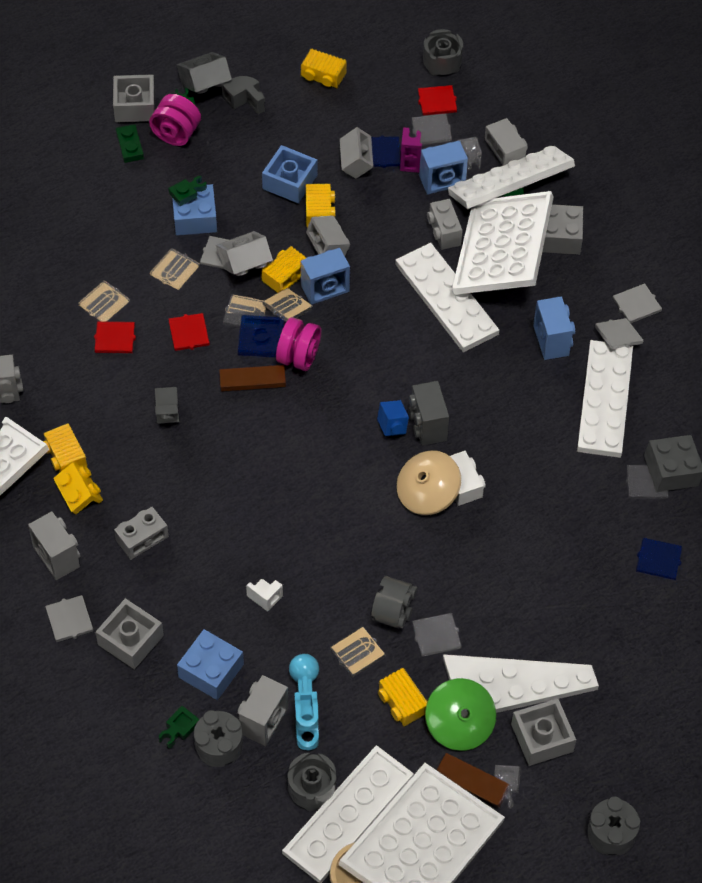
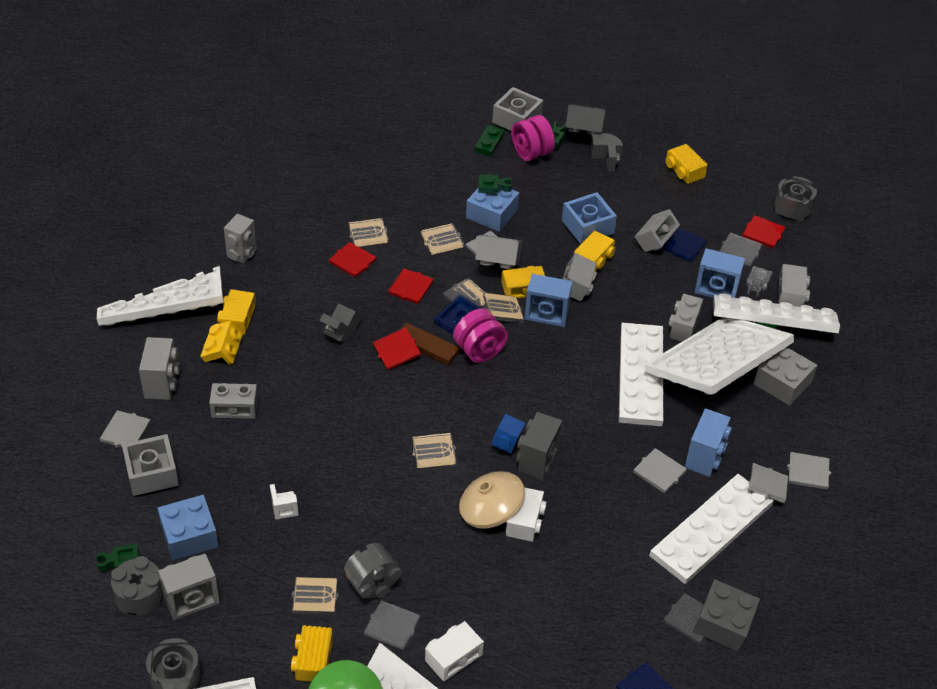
camera: 35 degrees right, 10 degrees down
medium azure piece [289,654,319,750] -> none
magenta hinge [400,127,422,173] -> none
none -> red piece [373,327,421,370]
none -> clear piece [412,433,456,468]
none -> white brick [425,621,484,682]
none -> light grey piece [633,448,687,493]

